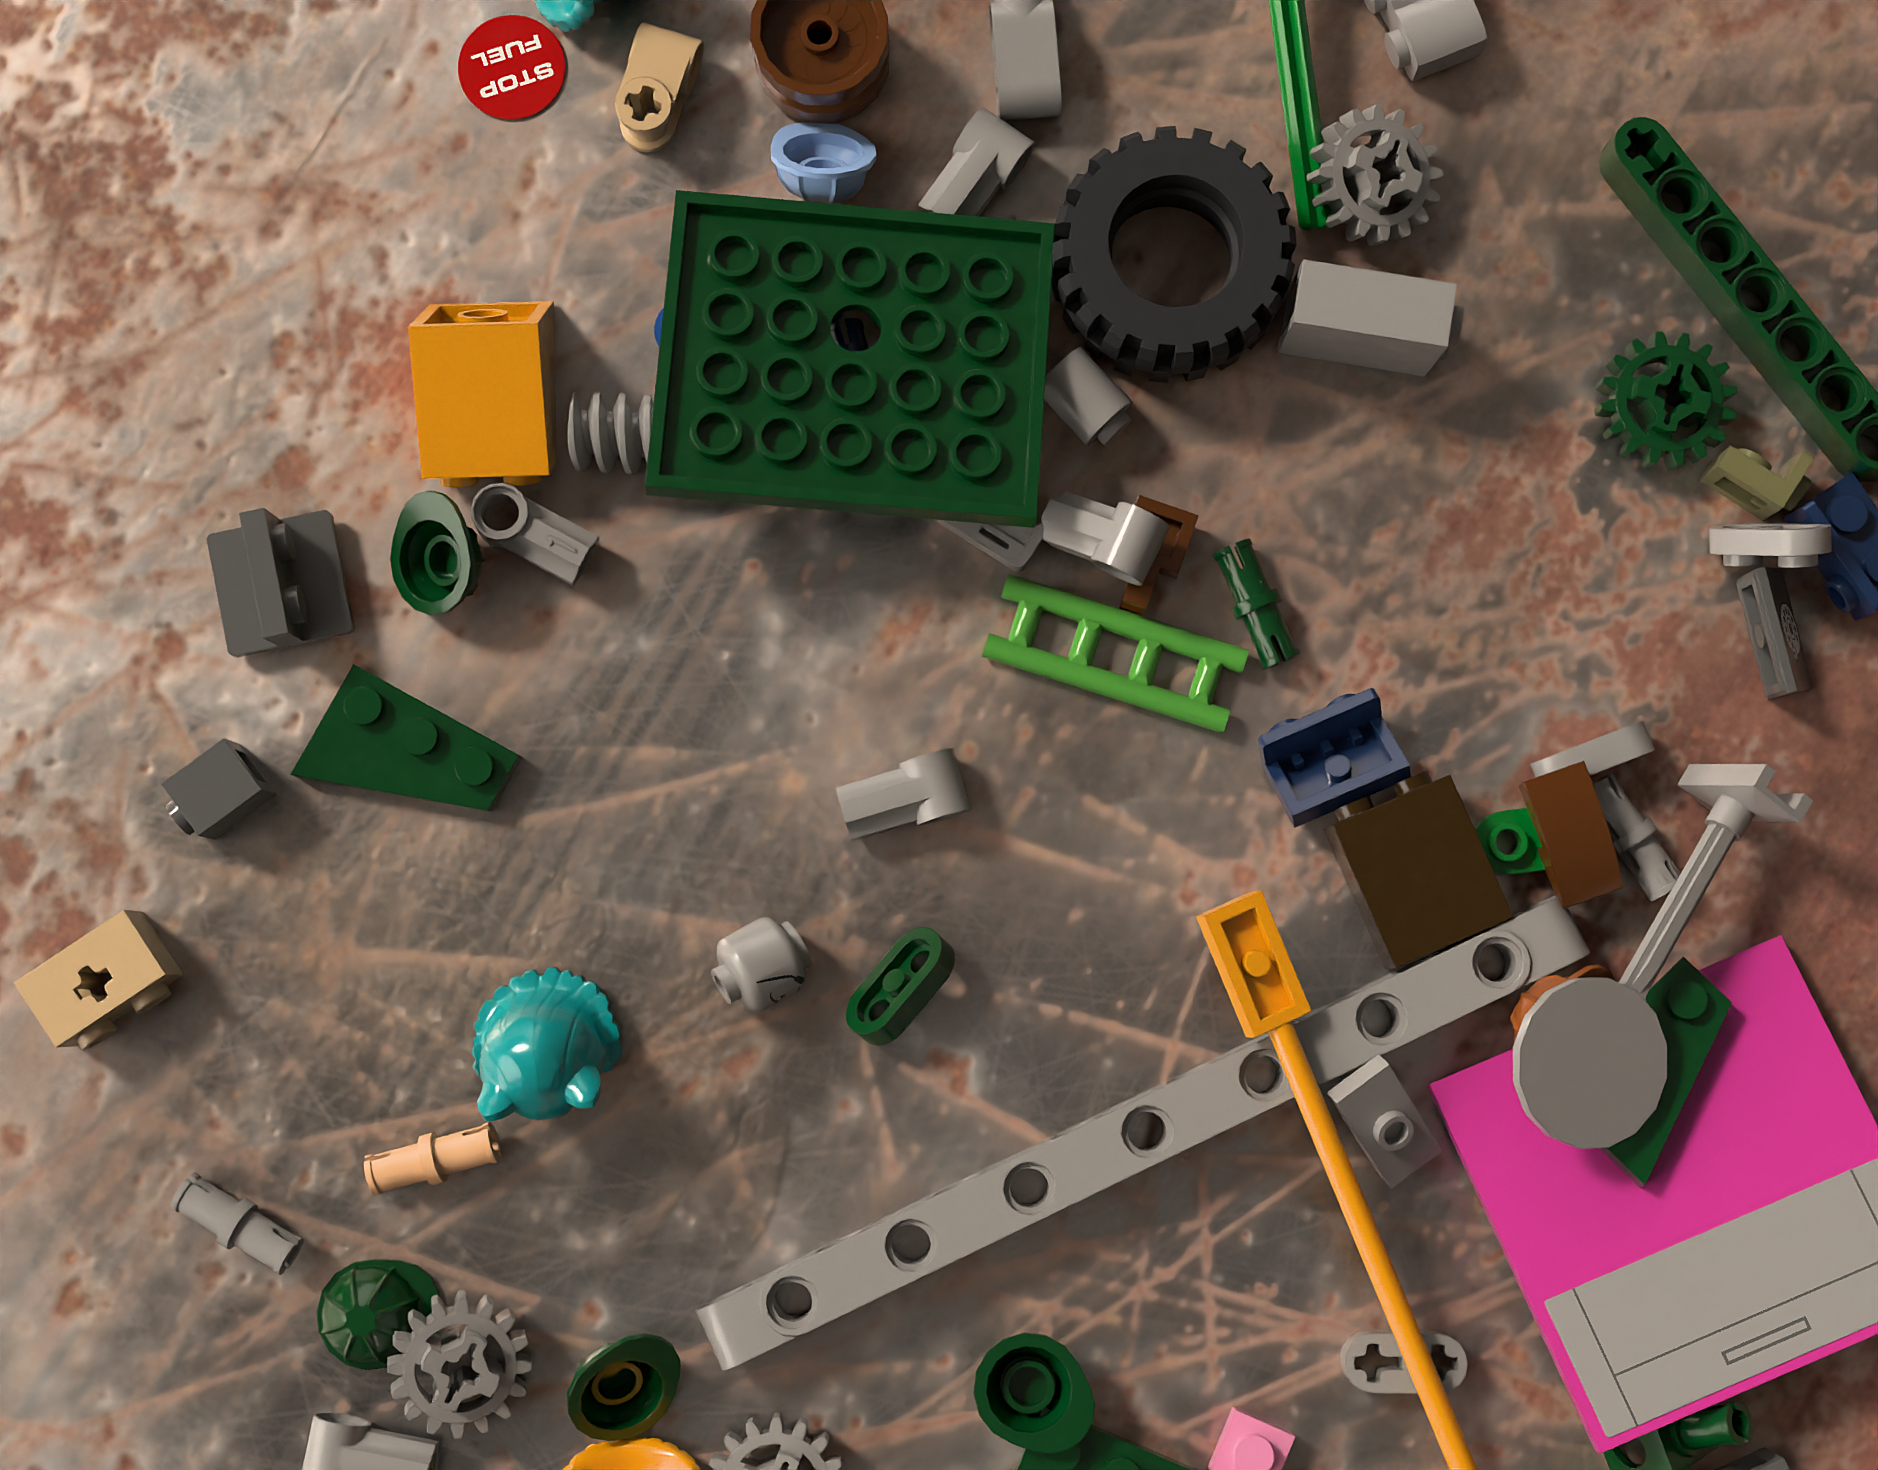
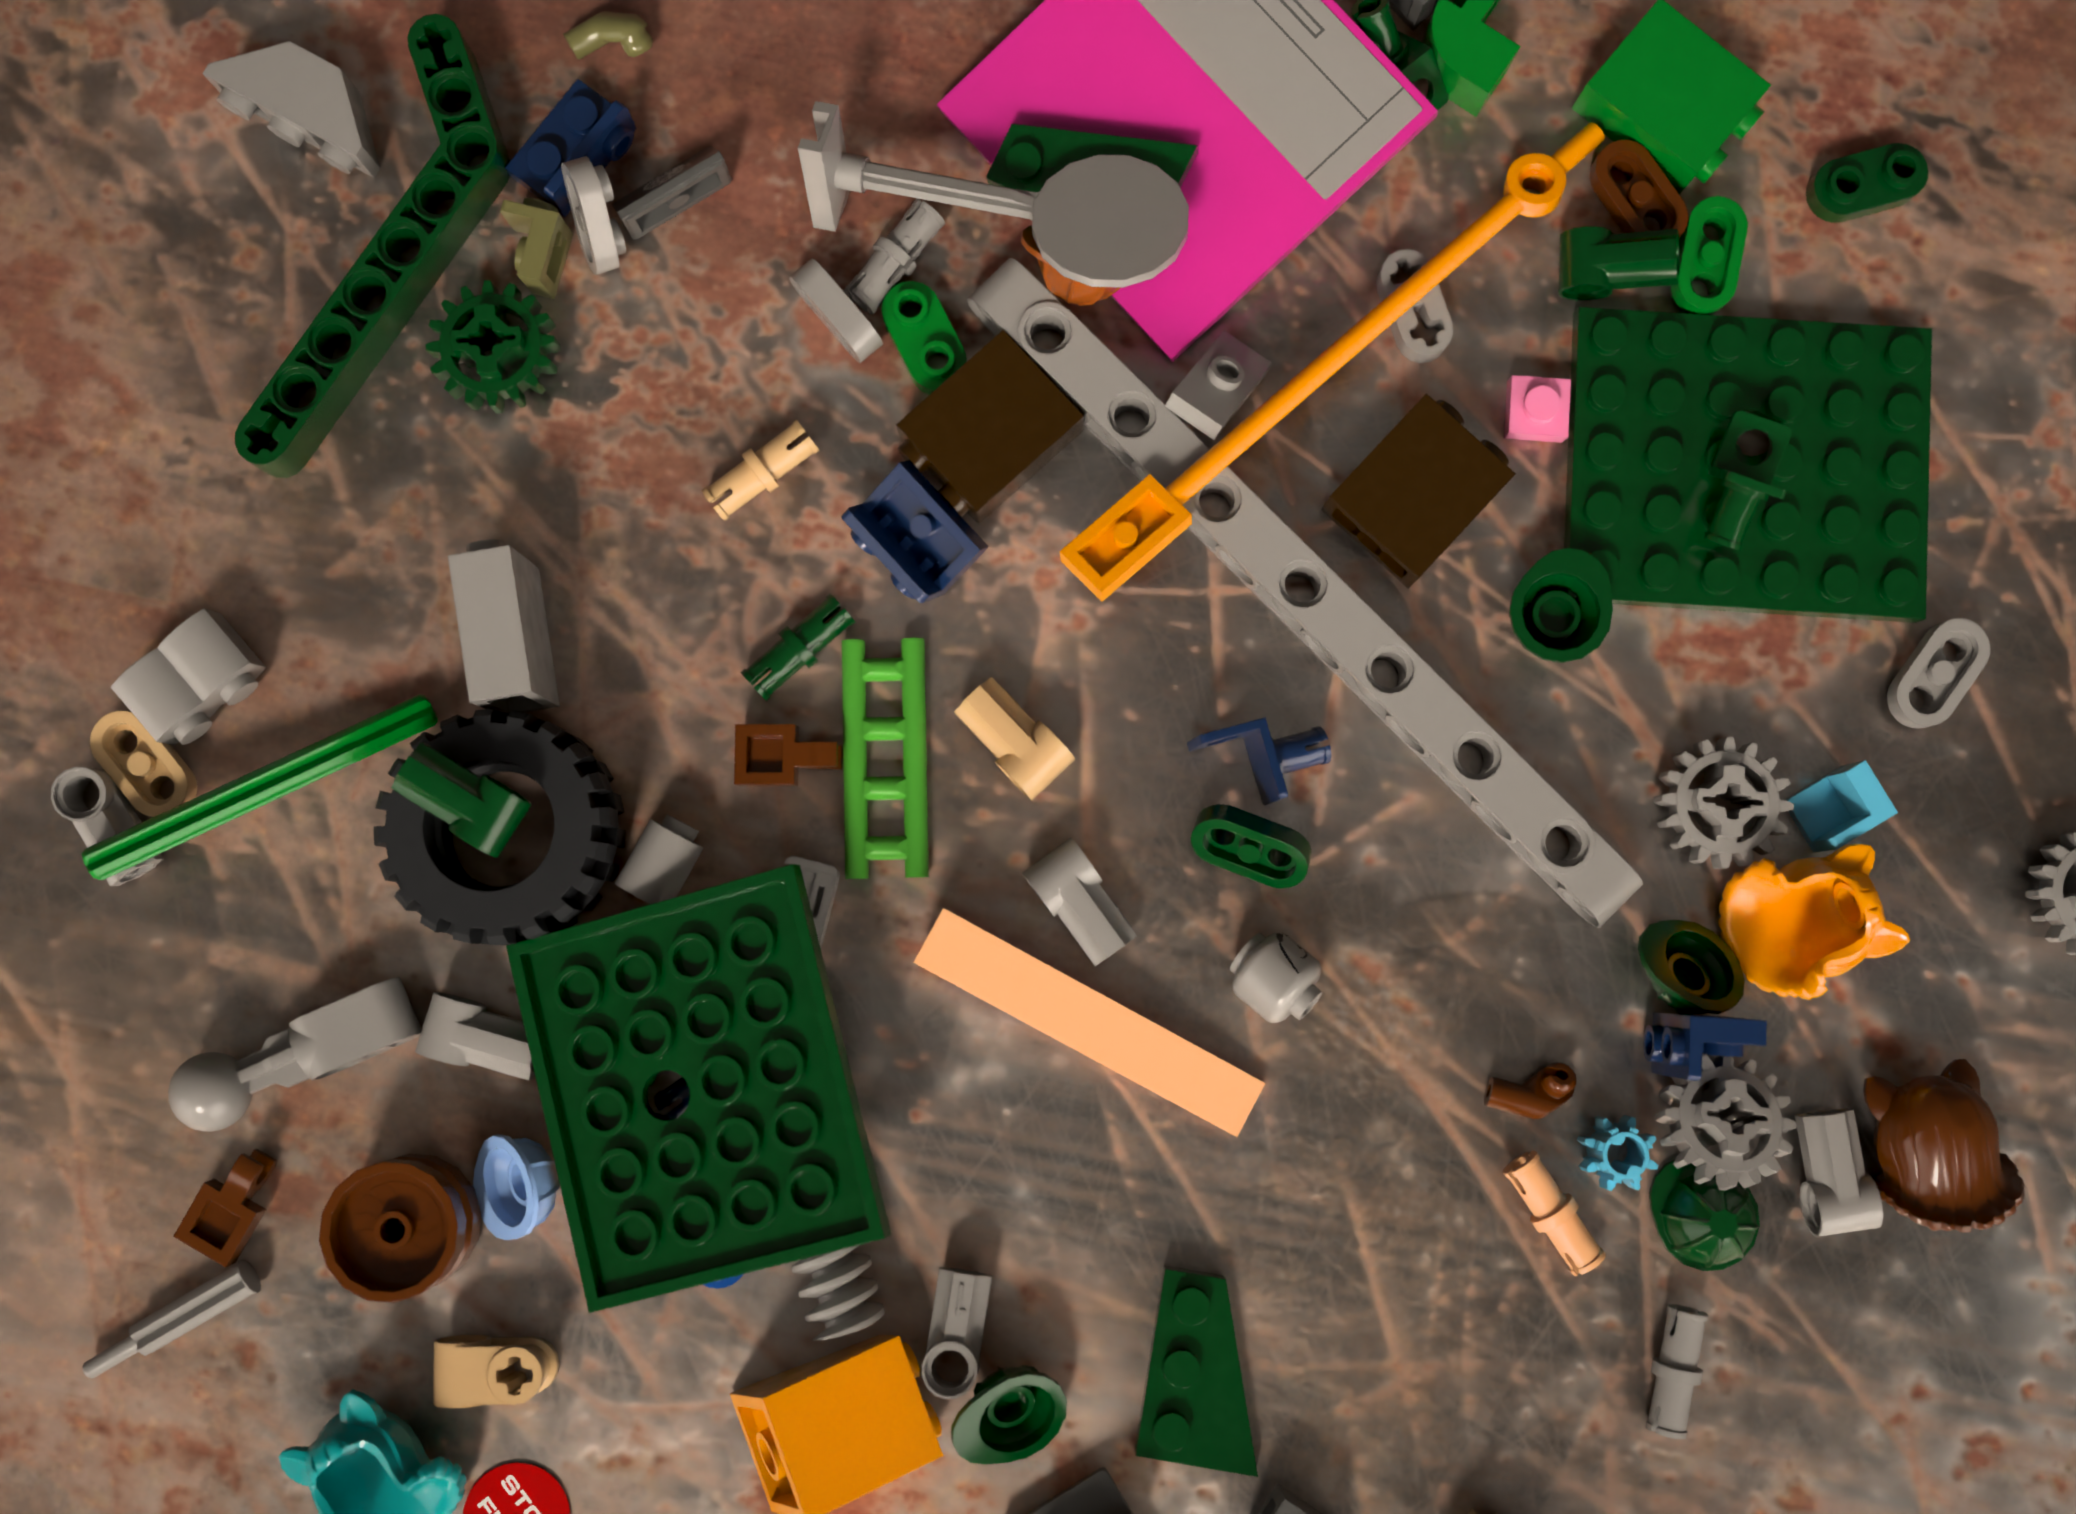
camera: 110 degrees left, 0 degrees up
teal hair [471,967,623,1122] -> none
light grey piece [1041,492,1170,586] -> none
light grey gear [1307,104,1443,246] -> none
reddish brown slope [1519,761,1624,909] -> none
none -> dark green piece [391,742,532,858]
none -> tan pin [701,419,820,521]
none -> light nougat slope [913,908,1265,1137]
none -> tan piece [954,677,1075,801]
none -> dark blue bracket [1187,717,1332,805]
none -> dark brown brick [1321,393,1516,589]
none -> reddish brown arm [1484,1062,1577,1119]
none -> medium azure gear [1577,1115,1659,1191]
none -> dark blue bracket [1643,1012,1767,1081]

